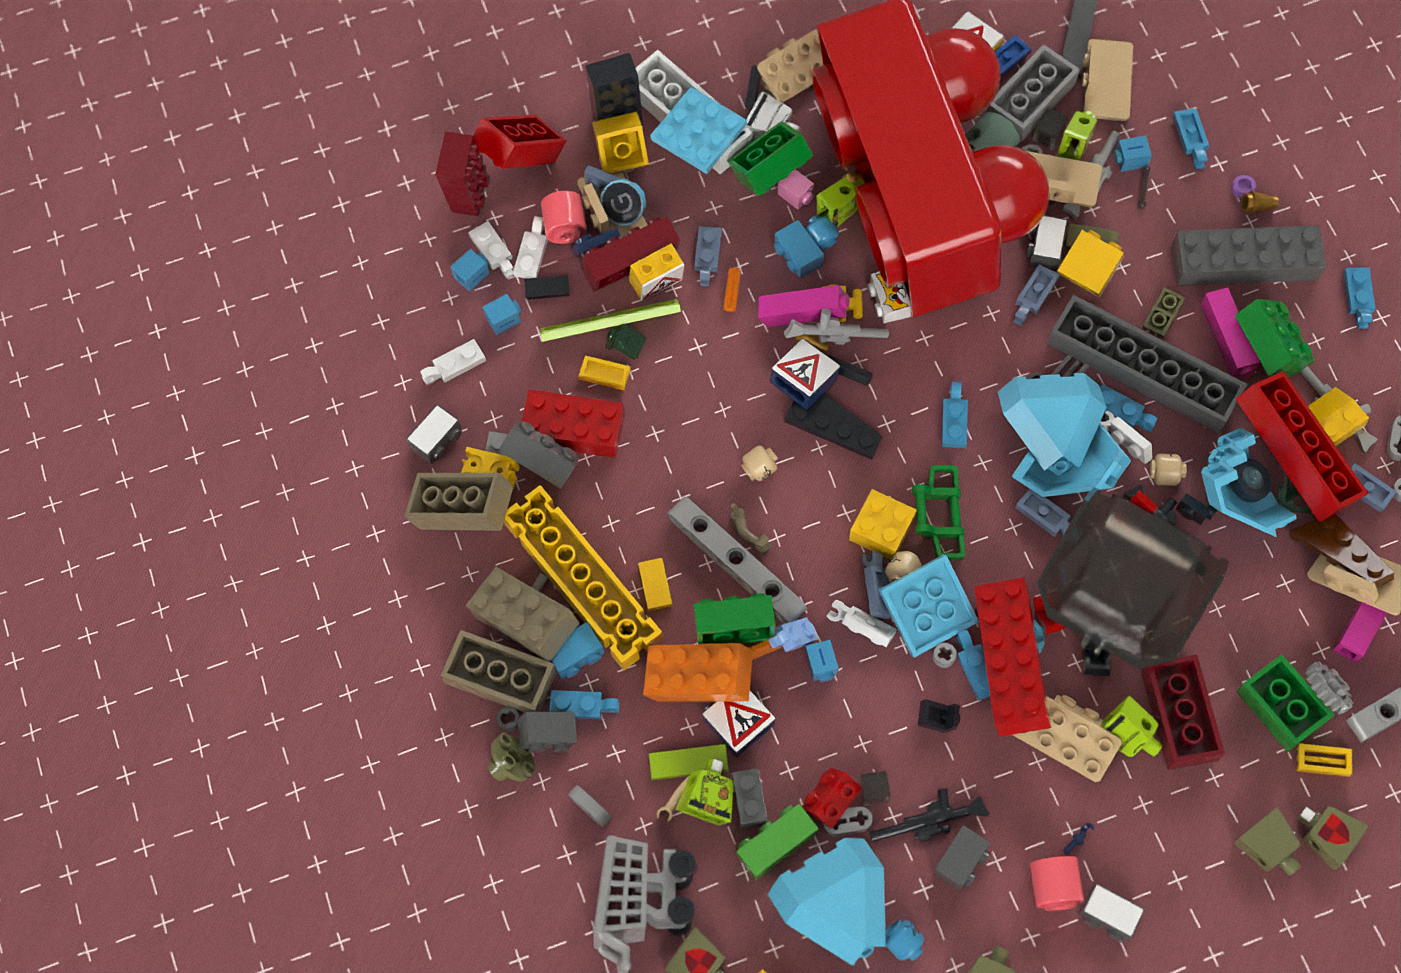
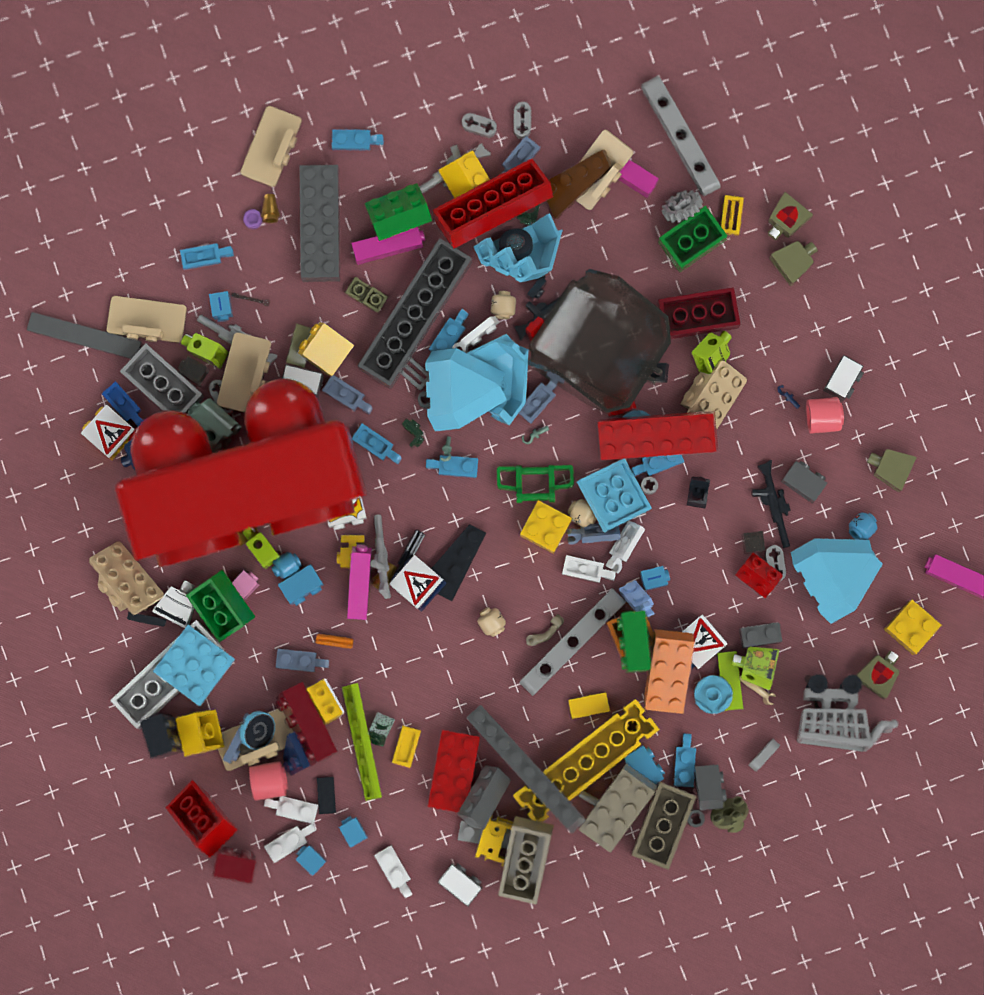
camera: 90 degrees left, 15 degrees up
bright green brick [736,804,818,881] -> none
none -> tan bracket [241,106,302,187]
none -> dark azure plate [352,423,402,464]
none -> clear green bracket [402,418,425,449]
none -> sand green hand [440,436,452,462]
none -> dark grey brick [466,705,586,834]
none -> sand green hand [522,425,550,444]
none -> white plate [562,555,616,583]
none -> medium azure tile [694,675,733,714]

